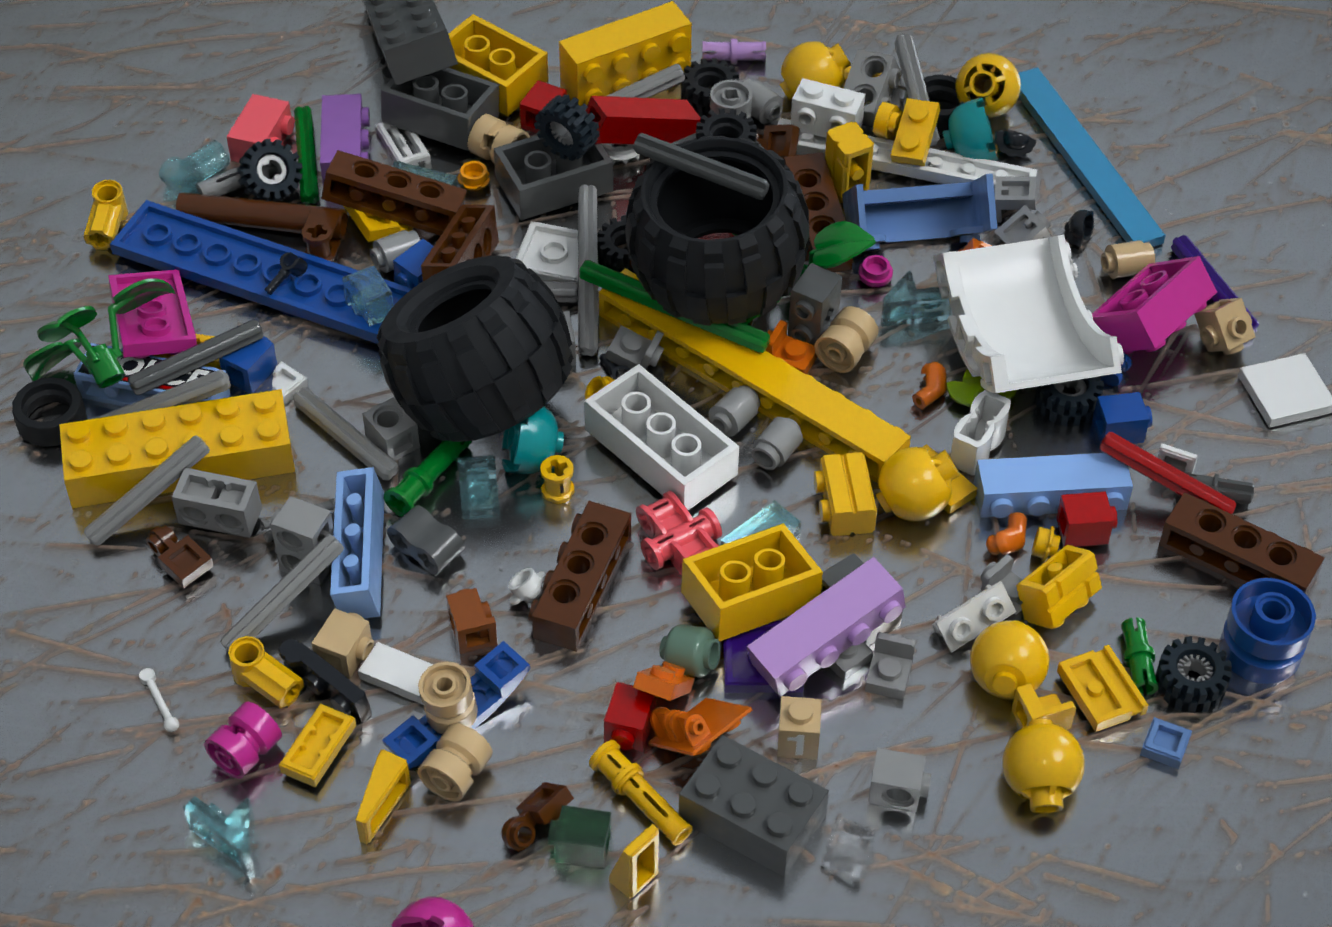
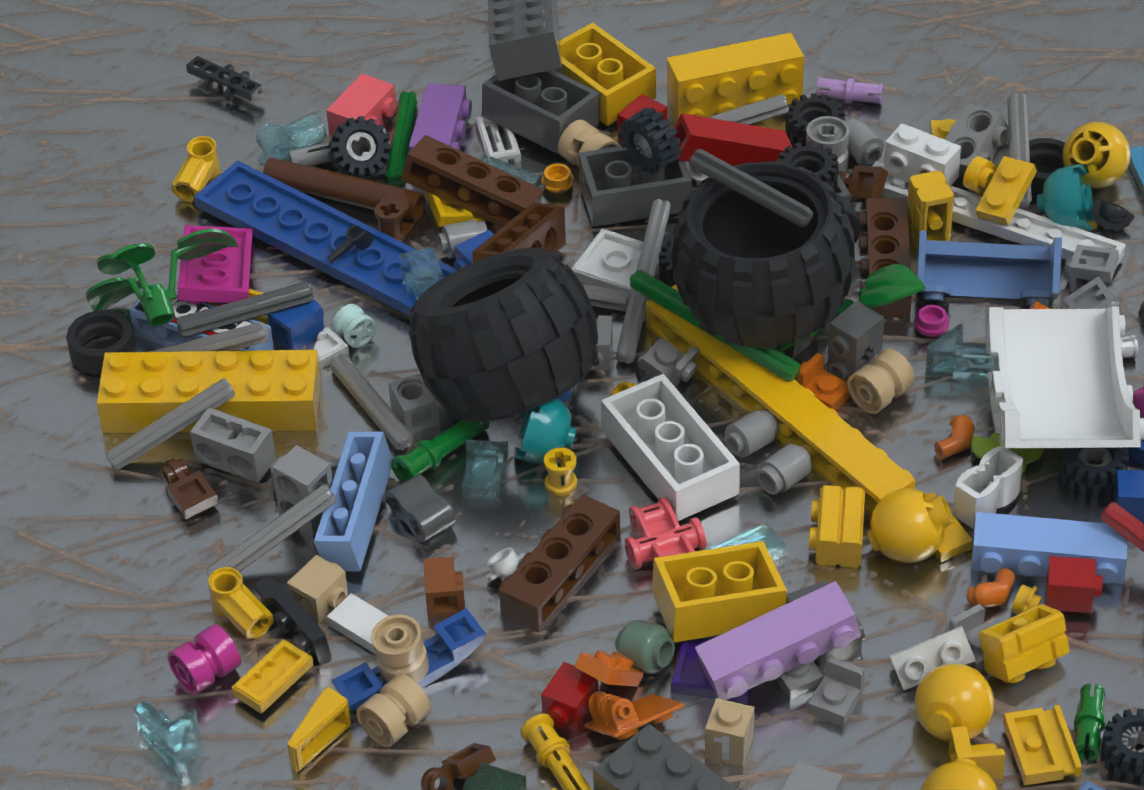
camera: 15 degrees right, 5 degrees down
white hinge [139,668,179,732] -> none
yellow brick [779,41,851,100] -> none
none -> black piece [186,56,263,102]
none -> light aqua wheel [332,304,377,348]

